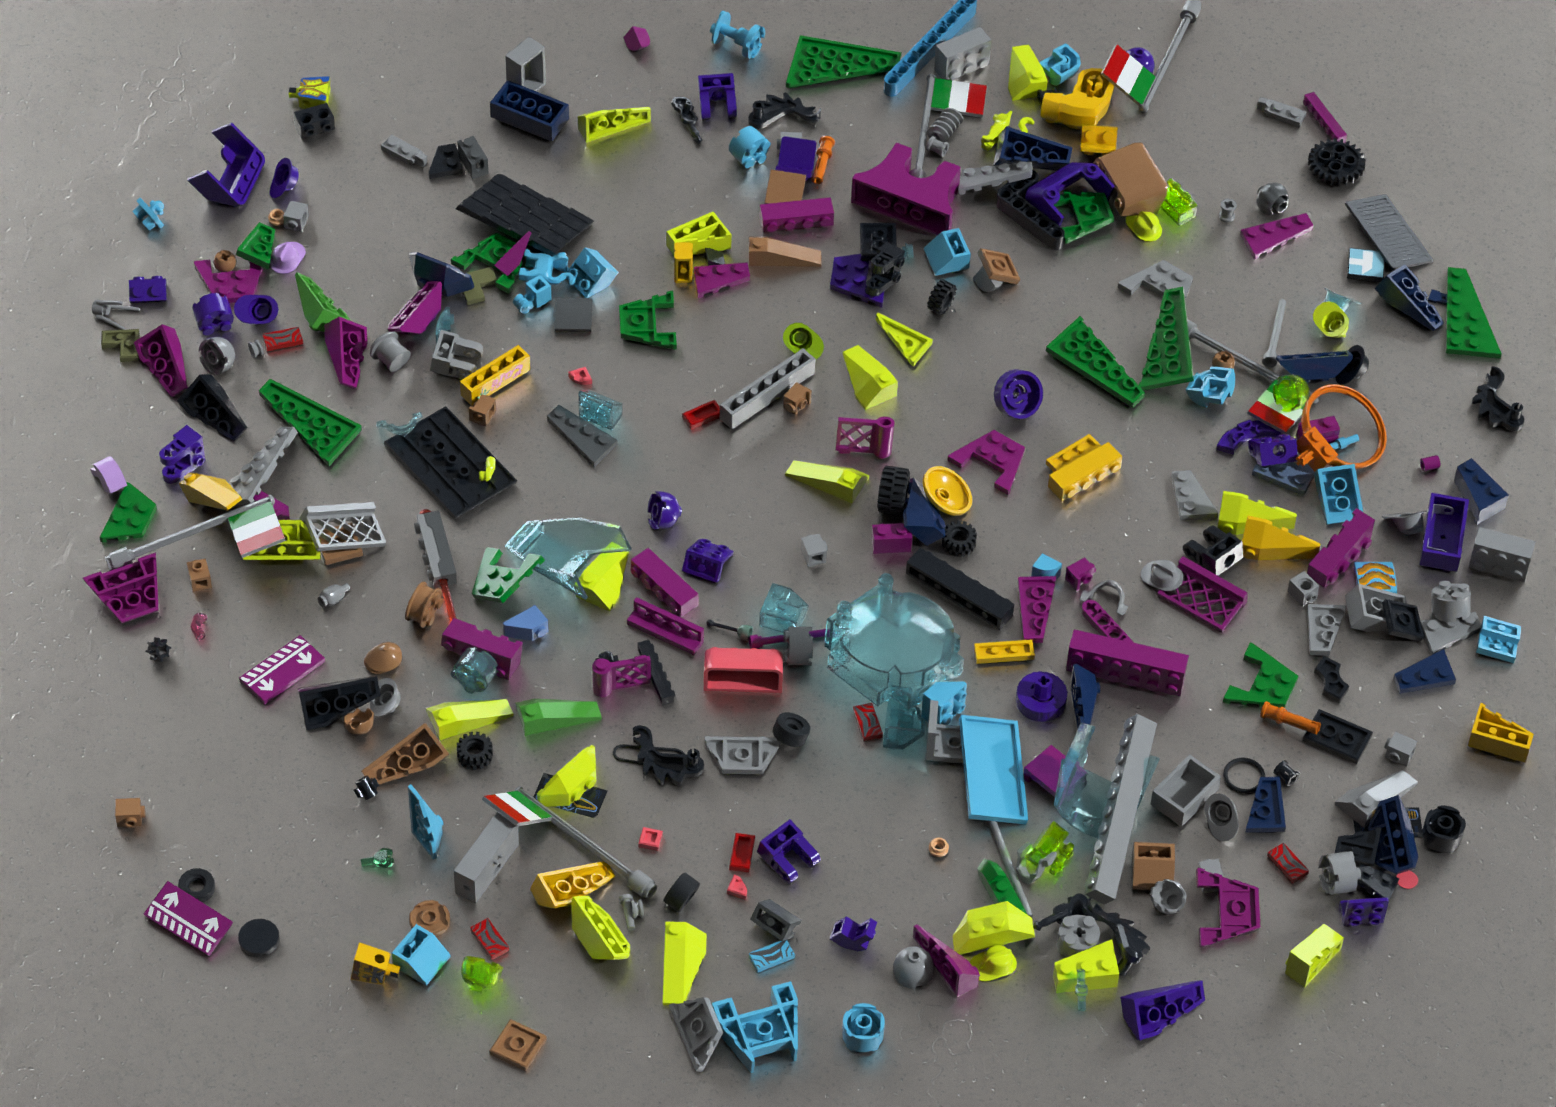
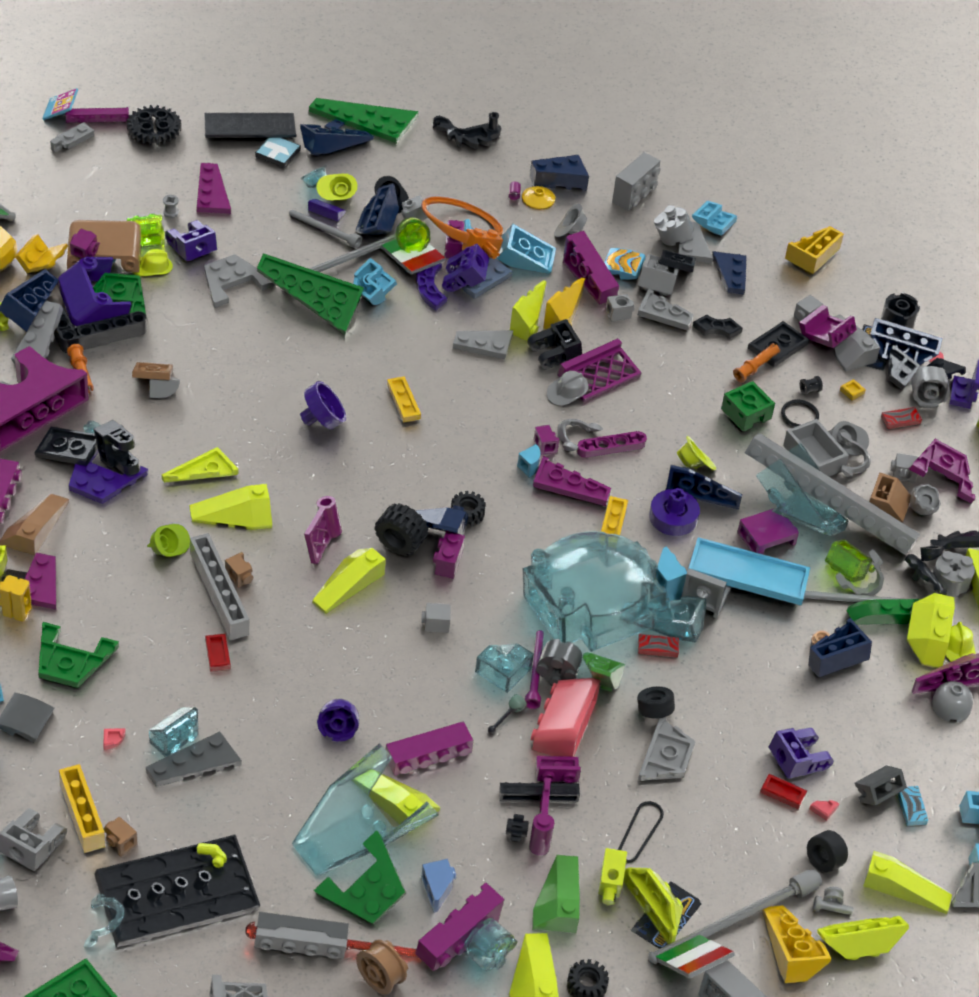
camera: 75 degrees left, 5 degrees down
magenta fence [627,597,704,656] -> none
black animal [633,725,704,786] -> none
coral tile [638,827,663,851] -> none
dark purple bracket [682,539,734,583] -> none
dark purple brick [829,916,877,951] -> none
black brick [906,548,1014,630] -> none
yellow dish [922,466,972,516] -> none
medium azure slope [924,228,971,276] -> none
black tyre [927,279,957,315] -> none
magenta wing [947,430,1025,495] -> none
green wing [1046,316,1145,408] -> none
yellow brick [1048,442,1122,501] -> none
magenta brick [1066,629,1189,696] -> none
medium nougat piece [1212,351,1235,369] -> none
green wing [1223,642,1299,708] -> none
dark blue wing [1245,777,1286,833] -> none
dark grey plant [1256,183,1289,215] -> none
dark purple piece [1419,493,1469,572] -> none
none -> piece [42,88,78,120]
none -> orange pin [67,344,94,393]
none -> magenta brick [70,228,100,258]
none -> dark purple brick [165,220,217,261]
none -> dark purple slope [308,199,346,222]
none -> light grey brick [401,195,429,225]
none -> yellow dish [522,186,555,210]
none -> magenta bracket [536,756,581,783]
none -> bright green wedge [582,652,626,691]
none -> neon yellow torso [598,848,627,905]
none -> neon yellow piece [677,436,716,471]
none -> green piece [721,381,775,432]
none -> magenta panel [799,305,857,348]
none -> dark blue wedge [808,618,872,677]
none -> yellow tile [840,379,866,401]
none -> light grey helmet [840,432,871,477]

